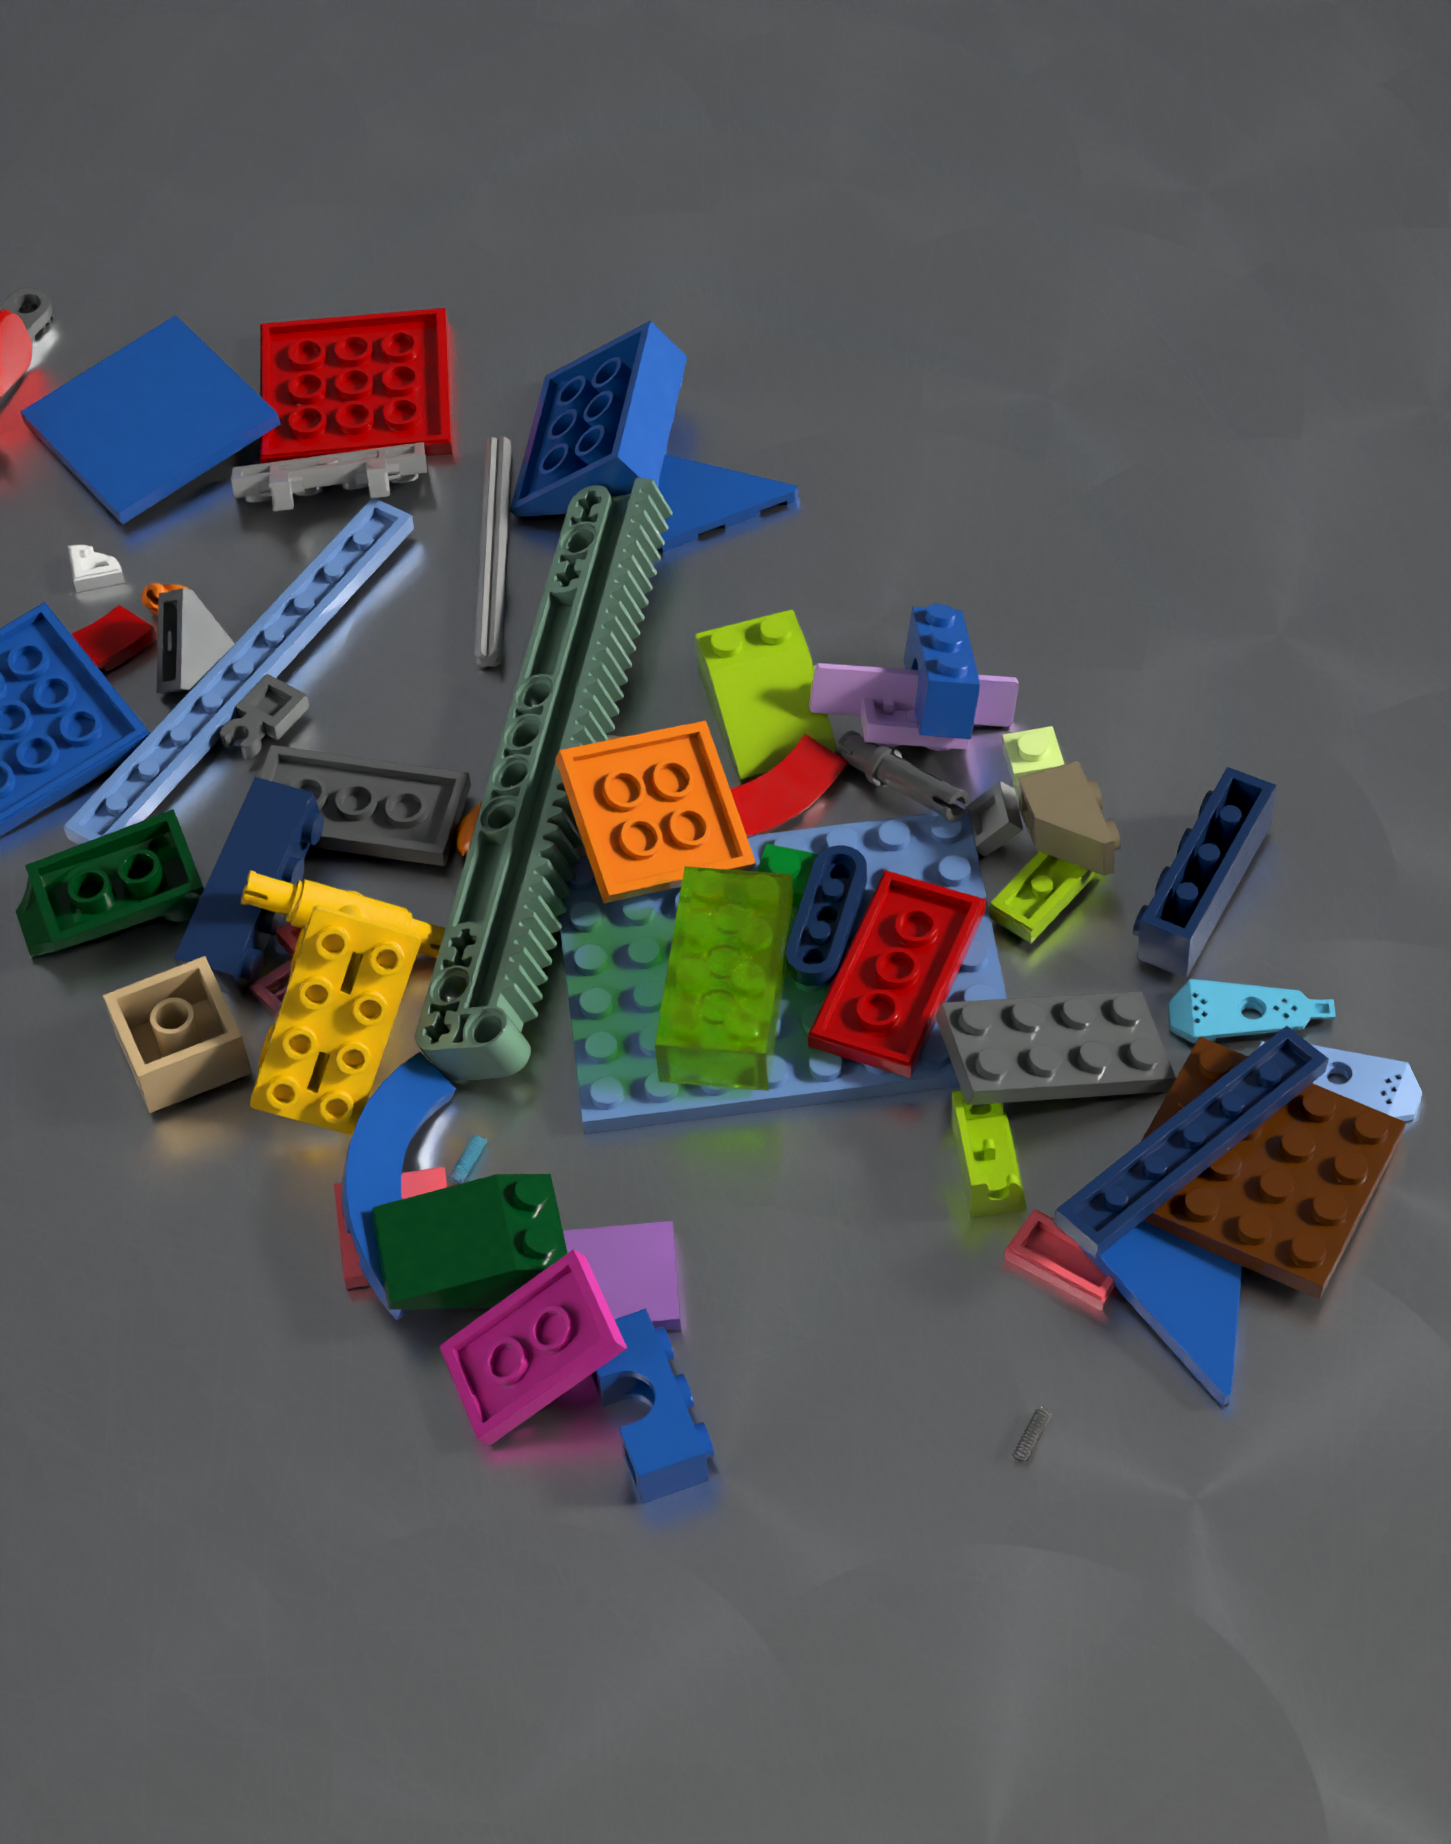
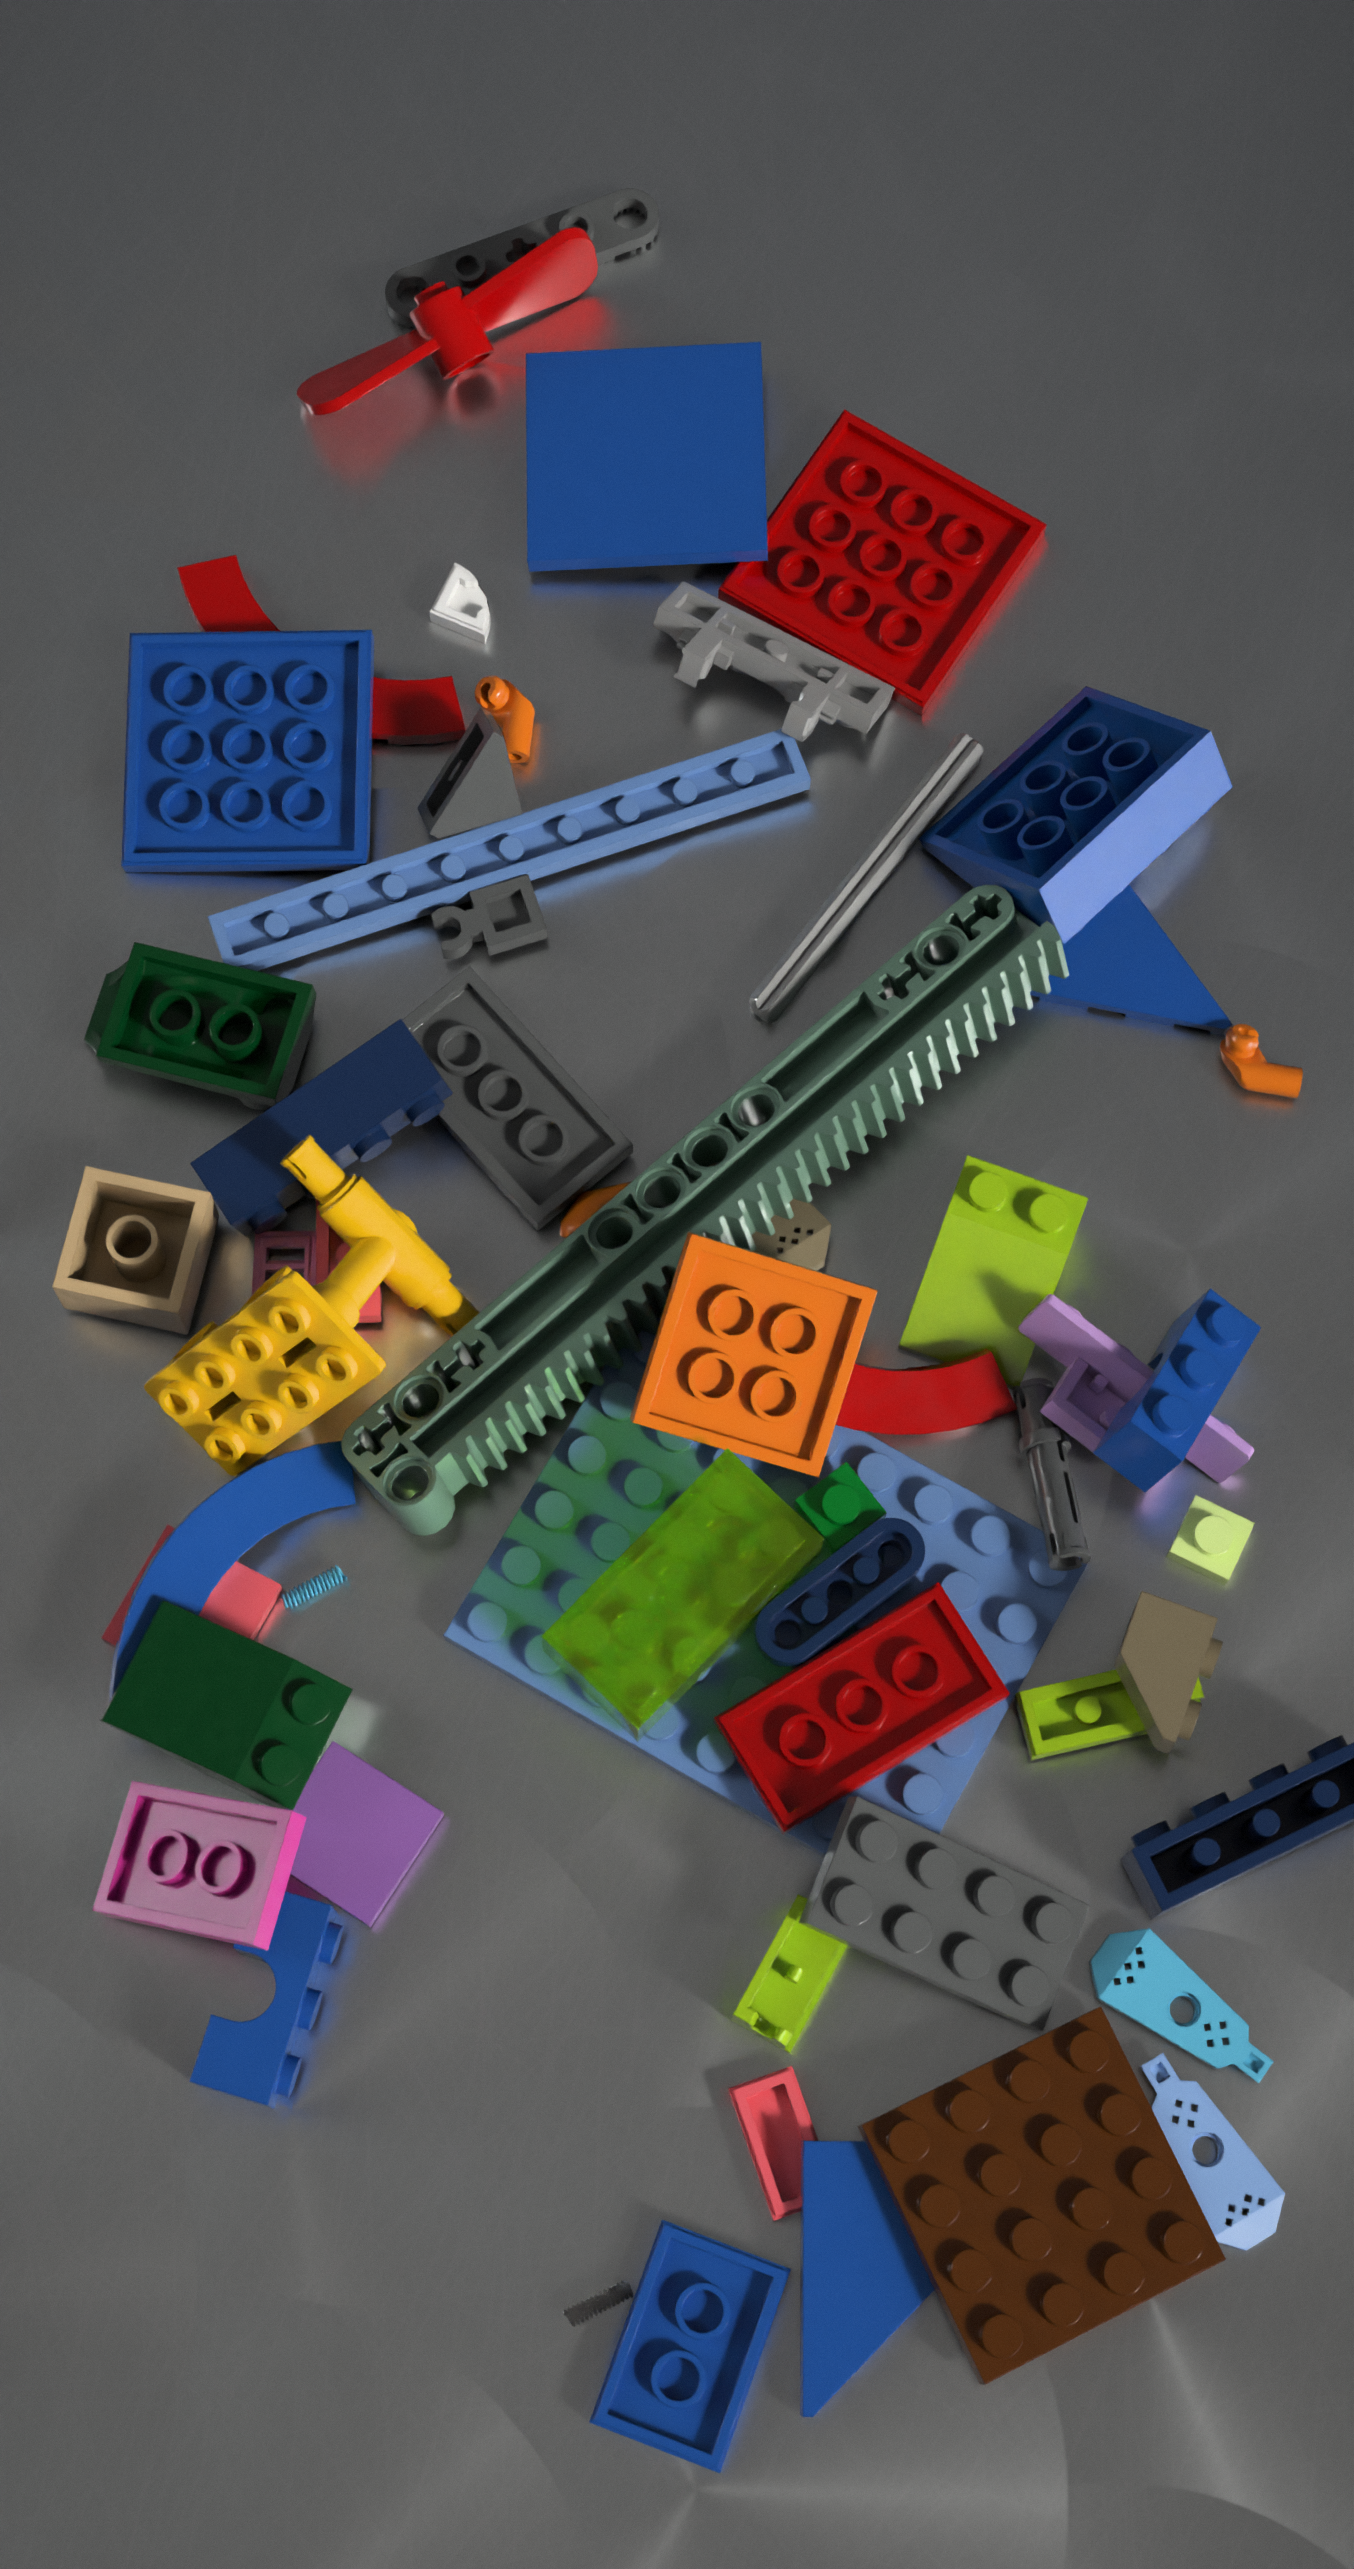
camera: 30 degrees right, 20 degrees up
light grey plate [964,781,1023,857] -> none
dark blue plate [1053,1026,1329,1259] -> none
none -> blue tile [589,2220,791,2473]
none -> orange arm [1220,1024,1303,1098]

